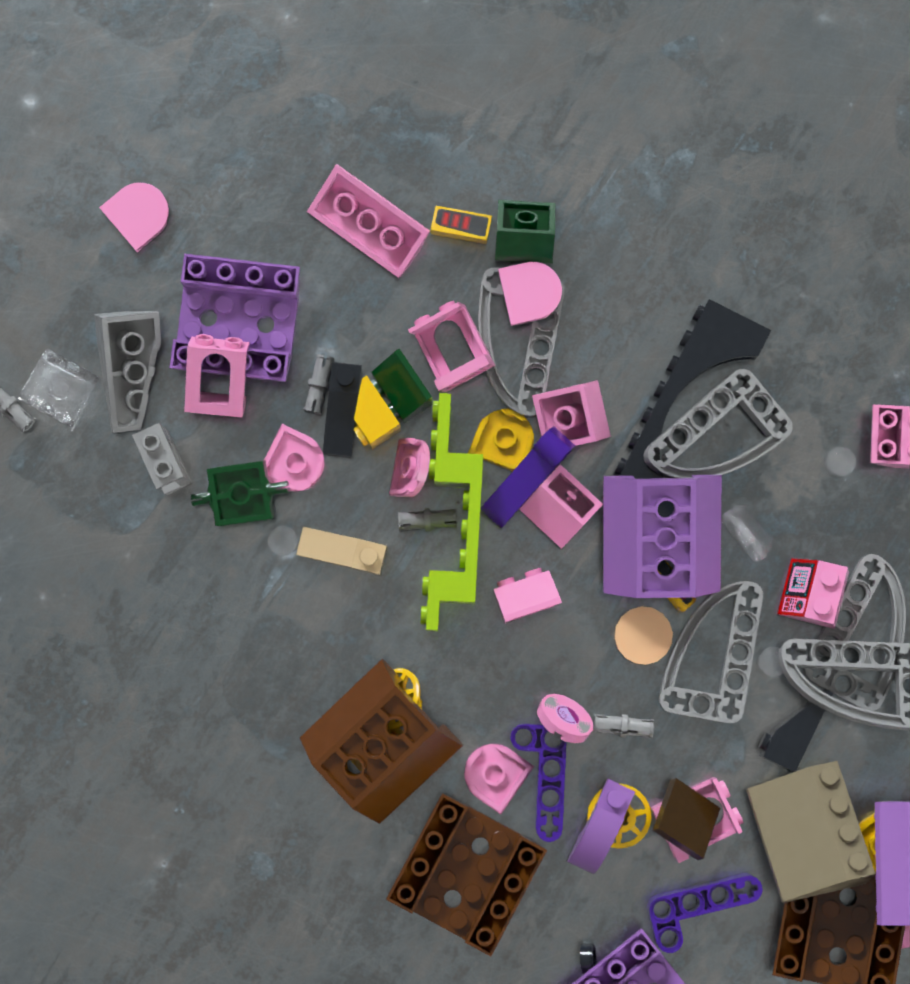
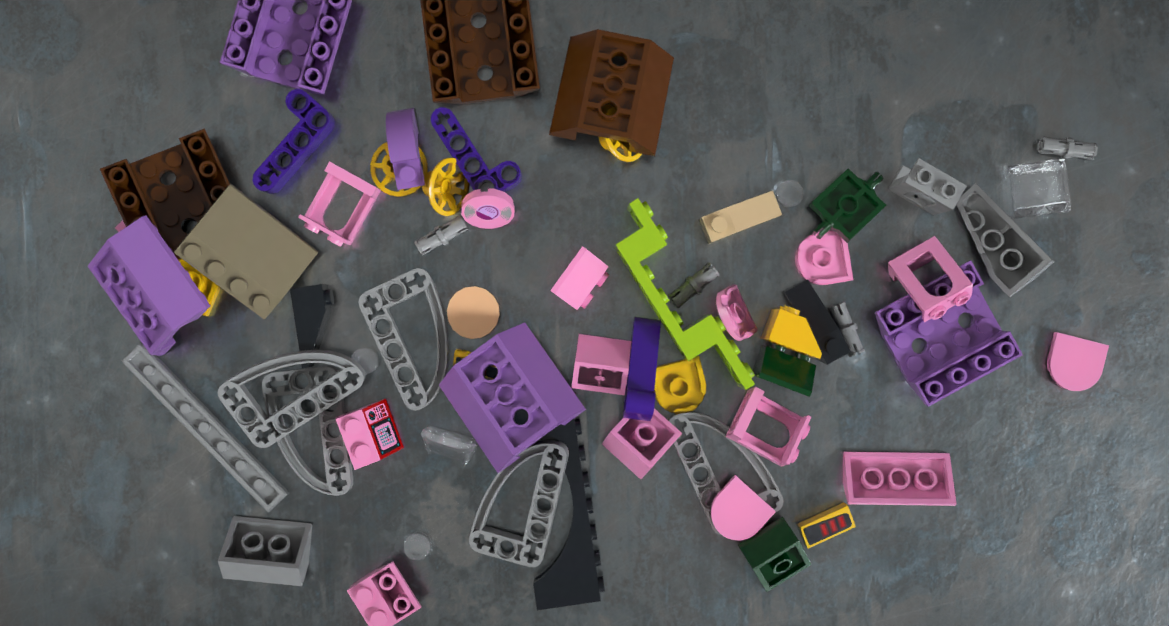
camera: 145 degrees right, 5 degrees up
bright pink tile [464,744,535,815] -> none
black tile [580,943,597,974] -> none
dark brown tile [652,778,720,860] -> none
none -> yellow wheel [422,158,469,216]

